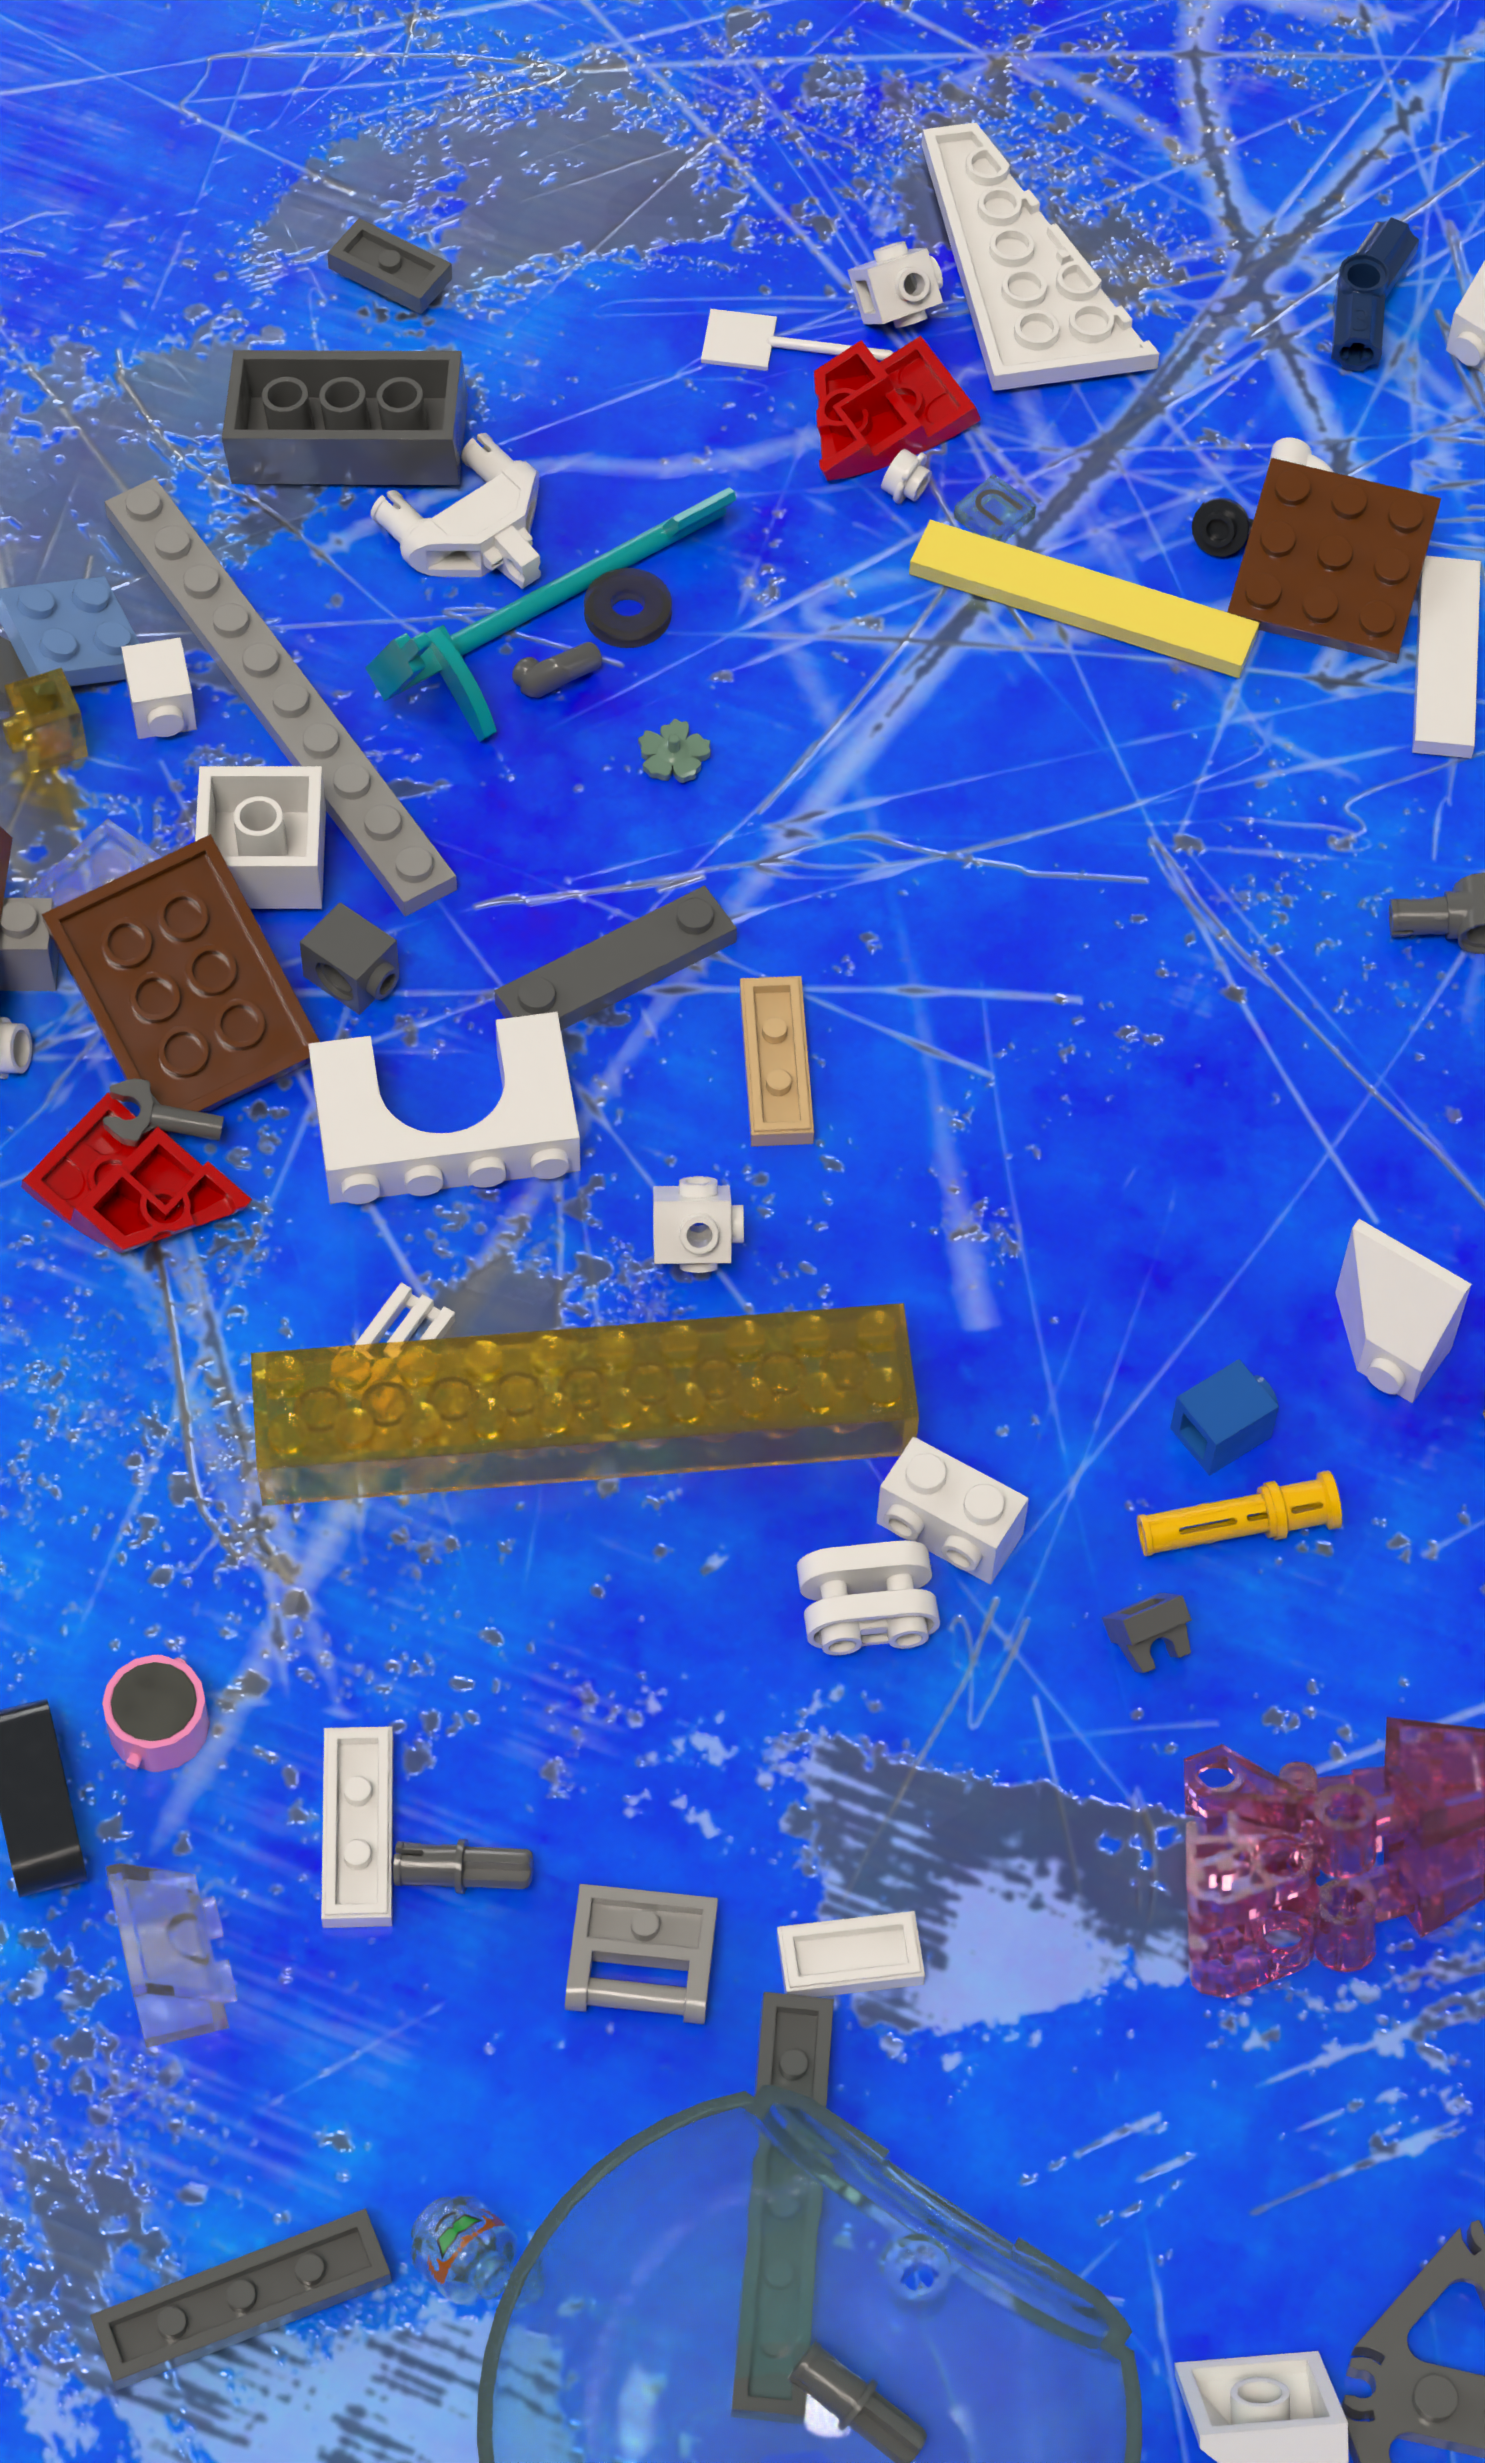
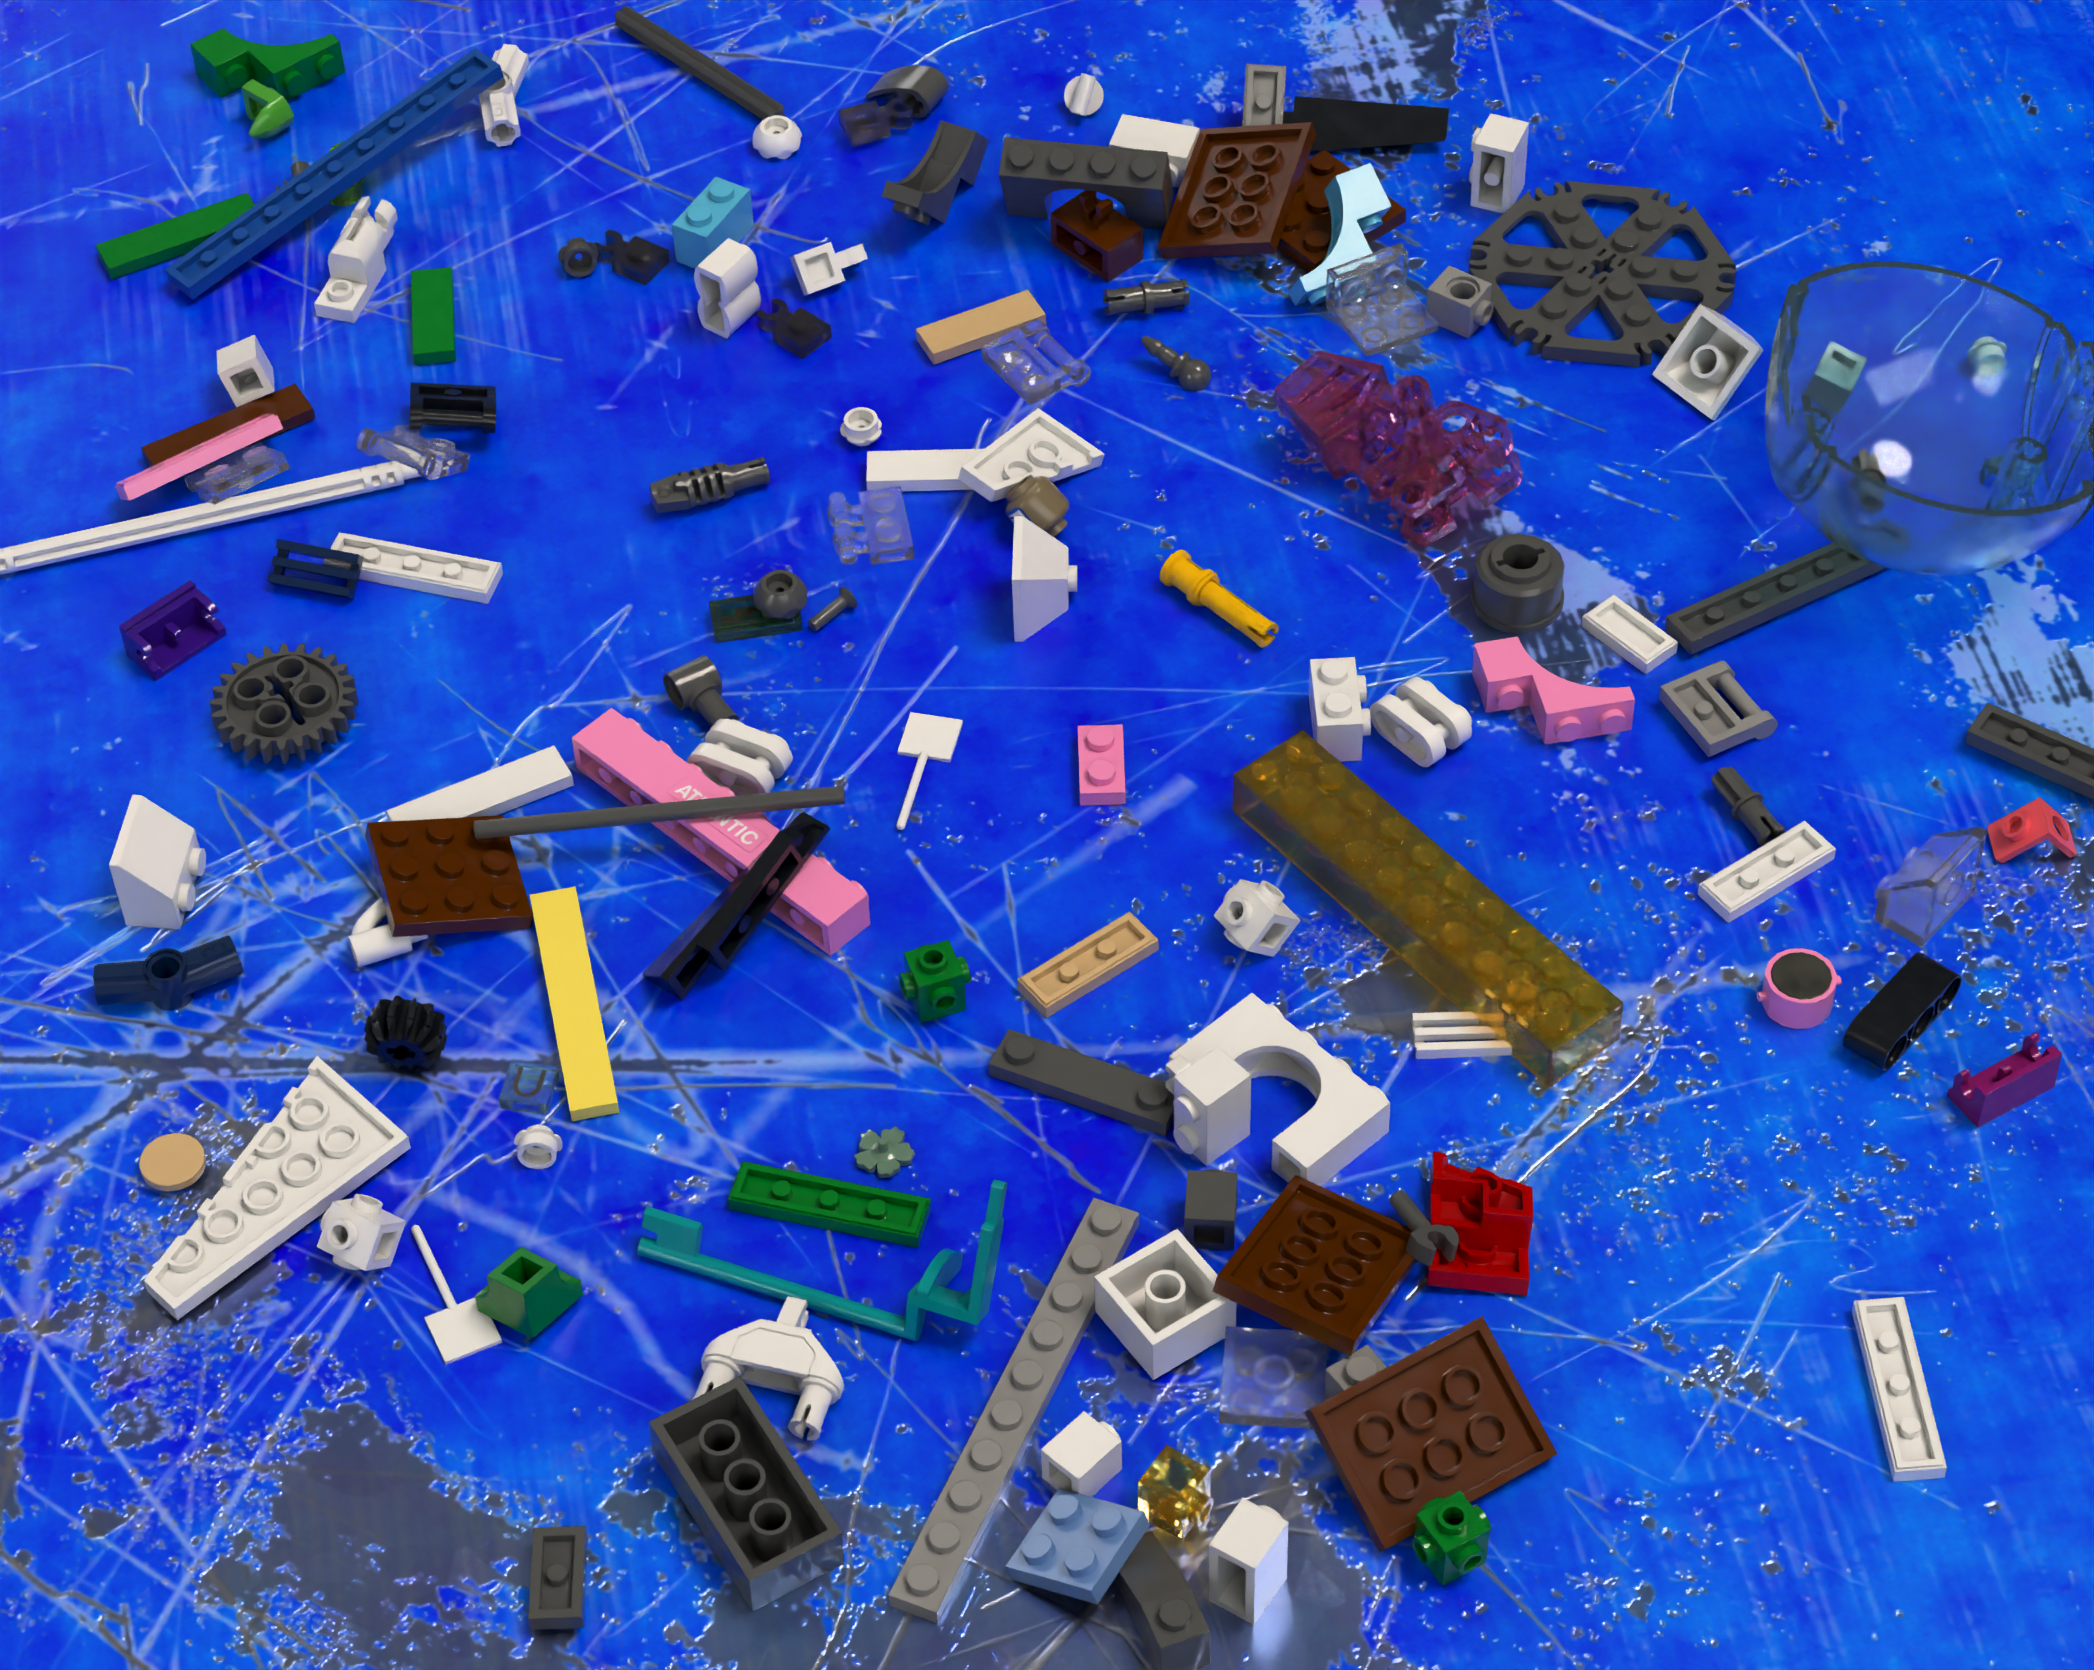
camera: 120 degrees left, 10 degrees down
clear light blue head [410,2195,518,2305] -> none
dark grey arm [512,642,602,698] -> none
clear smoke piece [584,568,672,648] -> none
red slope [814,335,981,481] -> none
dark grey tile [1102,1593,1192,1673] -> none
blue brick [1170,1359,1279,1476] -> none
black plate [1192,498,1253,557] -> none
none -> tan piece [139,1133,206,1191]
none -> black gear [364,996,447,1071]
none -> dark grey piece [474,786,846,839]
none -> green brick [475,1247,583,1339]
none -> bright pink brick [571,708,870,956]
none -> black wedge [643,812,830,1000]
none -> white brick [687,719,793,796]
none -> green tile [728,1161,932,1248]
none -> white piece [896,712,963,830]
none -> green brick [899,940,971,1023]
none -> bright pink plate [1078,724,1126,806]
none -> white brick [1165,1046,1251,1166]
none -> dark grey wheel [1471,534,1565,634]
none -> bright pink arch [1472,636,1635,745]
none -> coral bracket [1987,797,2077,863]

